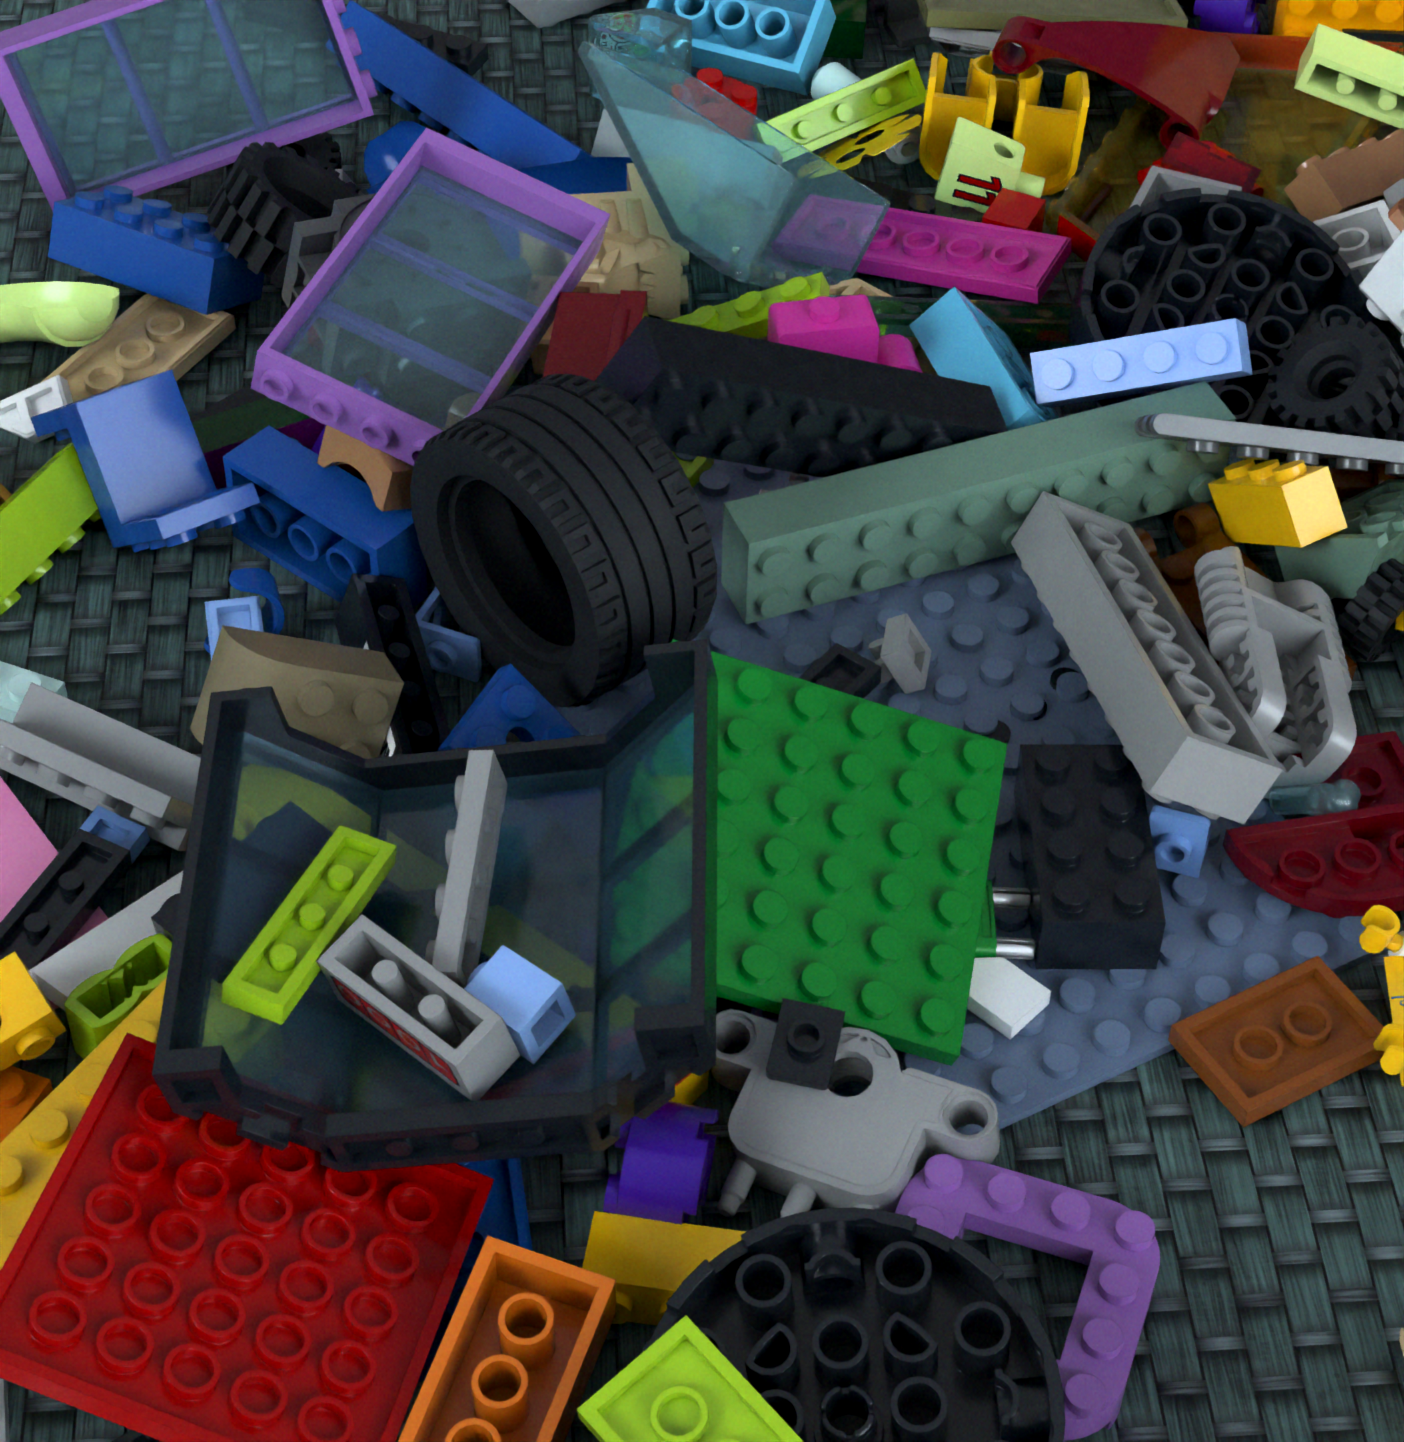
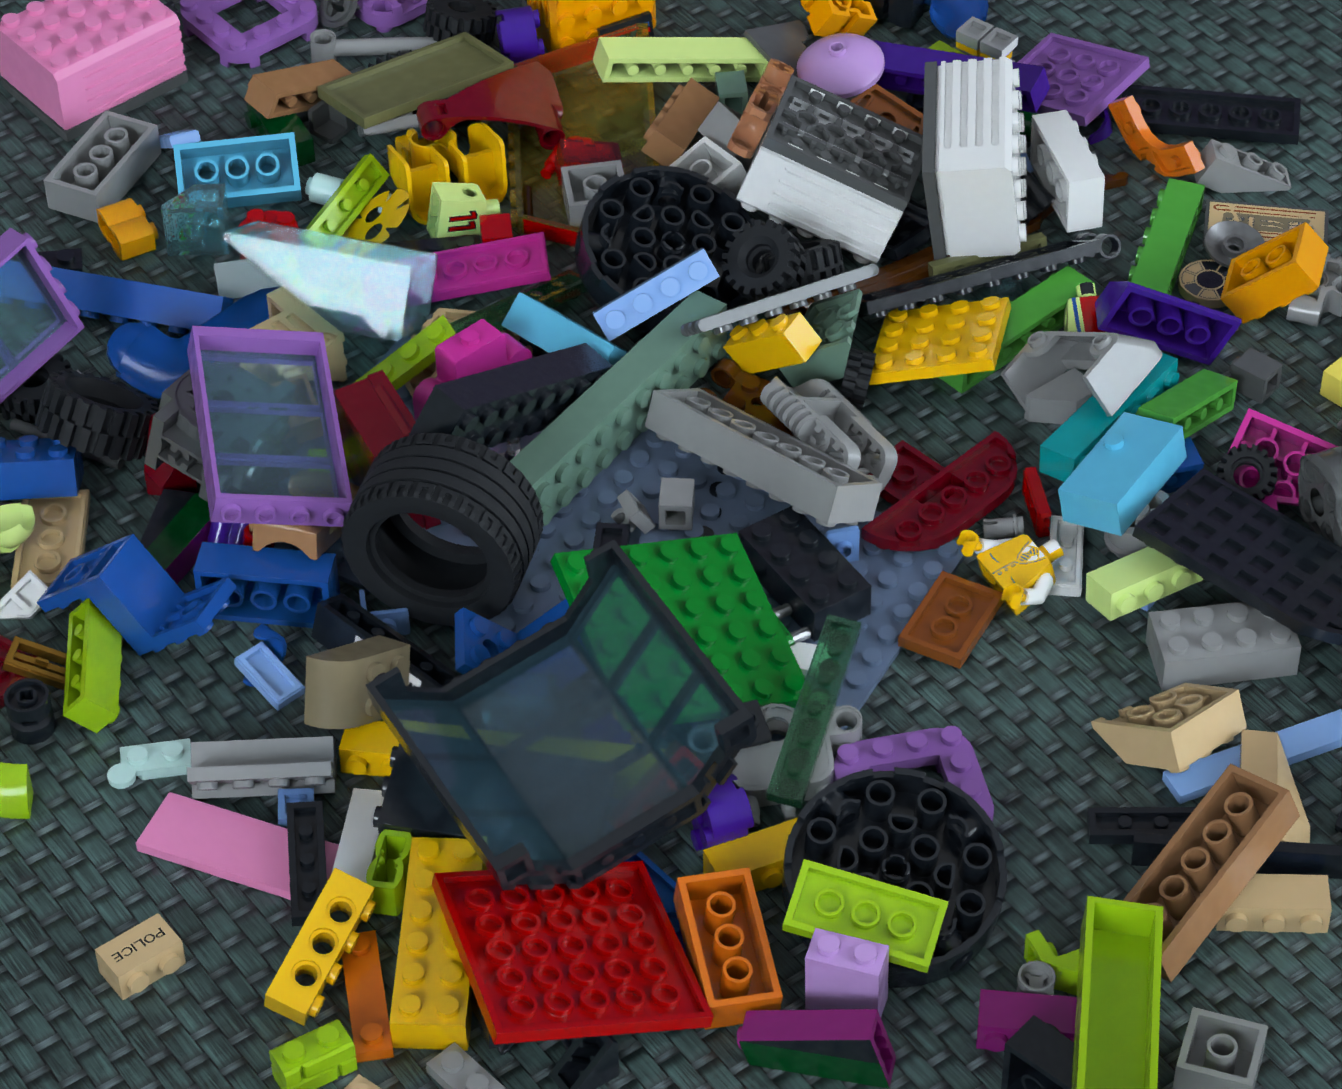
camera: 30 degrees left, 0 degrees up
lime plate [221,825,397,1025] -> none
light grey brick [317,914,520,1101] -> none
light grey plate [425,750,508,989] -> none
light blue brick [464,945,576,1064] -> none
clear light blue arm [1269,779,1361,816] -> none
none -> light orange brick [96,198,159,261]
none -> light grey brick [658,477,695,530]
none -> clear green plate [766,614,861,809]

